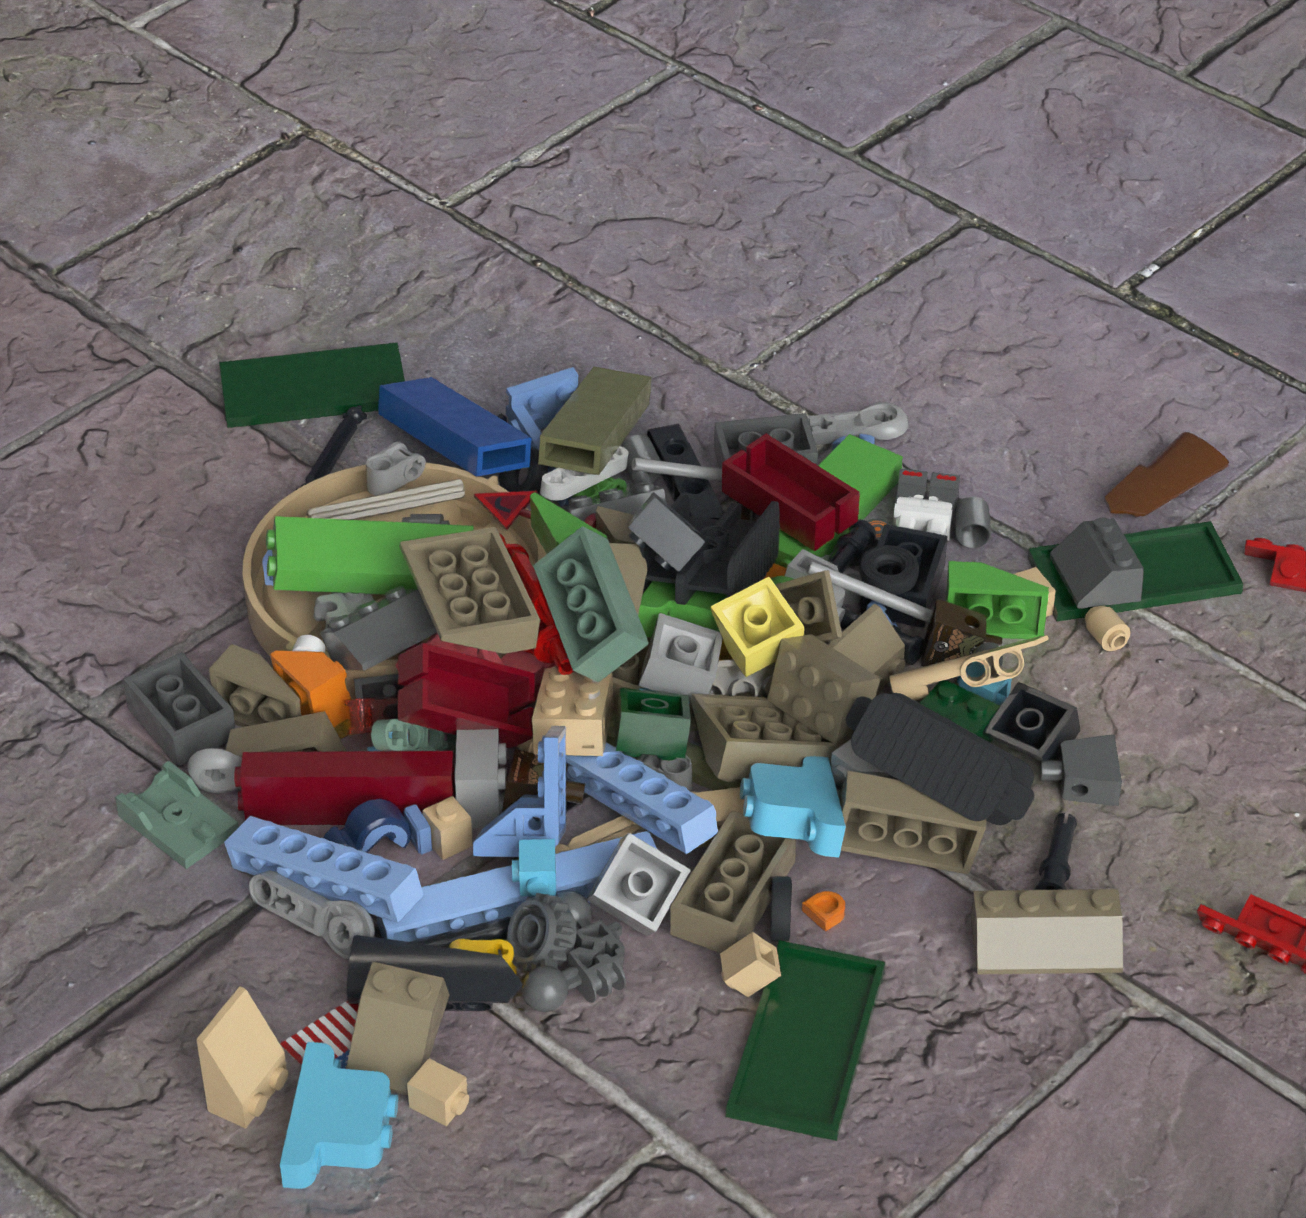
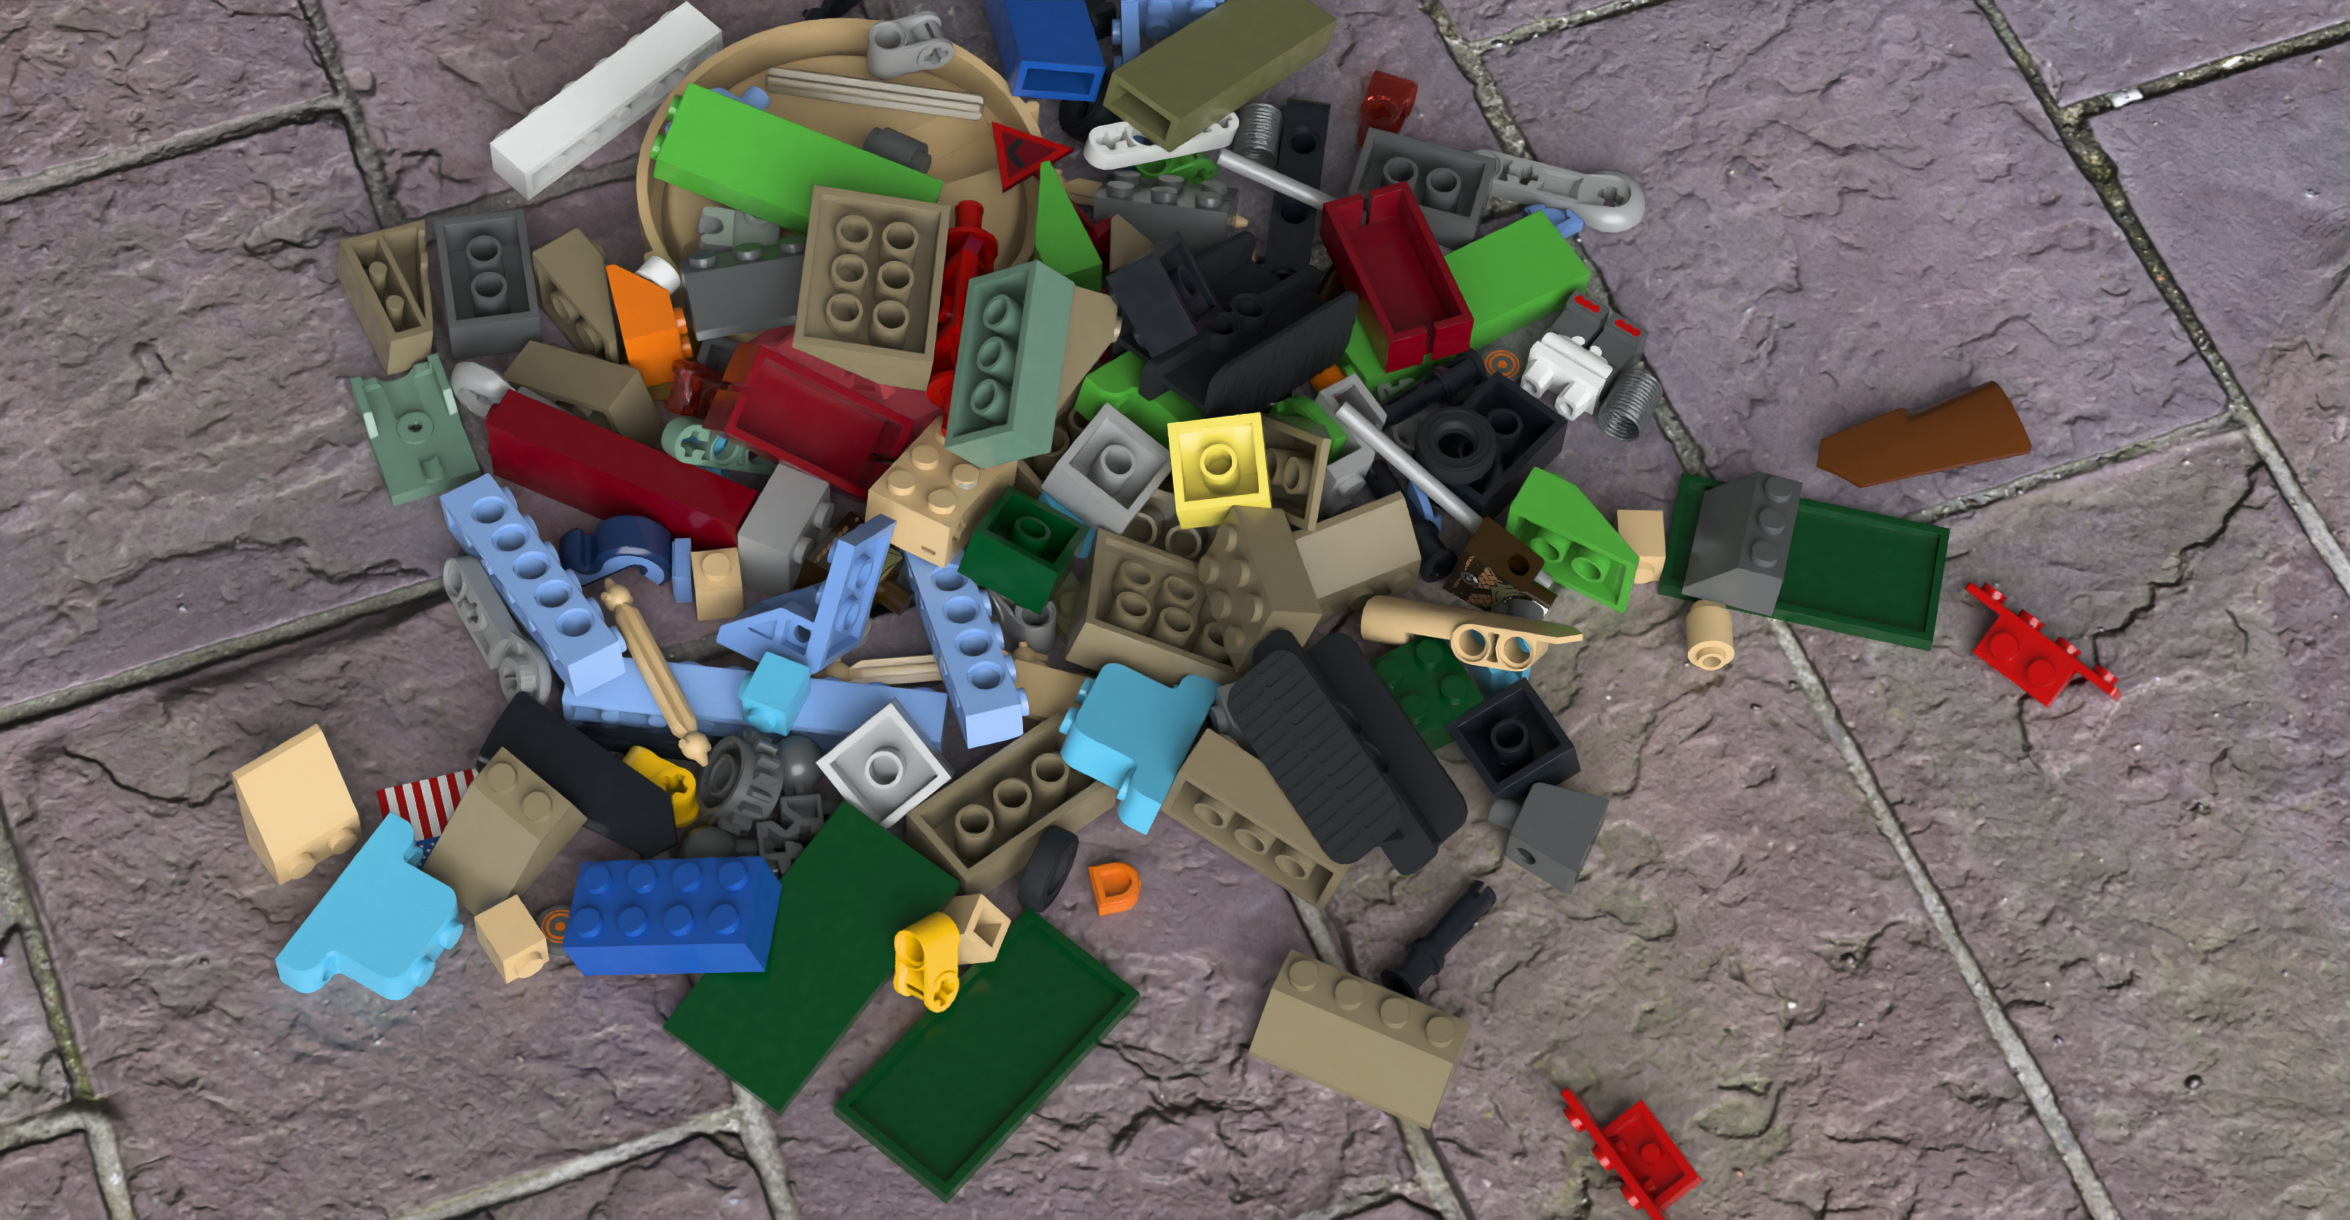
camera: 20 degrees right, 15 degrees up
none -> dark tan wedge [337,219,434,375]
none -> white brick [490,1,723,201]
none -> dark grey tile [536,905,571,956]
none -> blue brick [562,856,782,976]
none -> tan wheel [601,578,712,767]
none -> dark green tile [662,800,961,1117]
none -> yellow piece [893,911,960,1013]
none -> clear red piece [1357,70,1418,148]

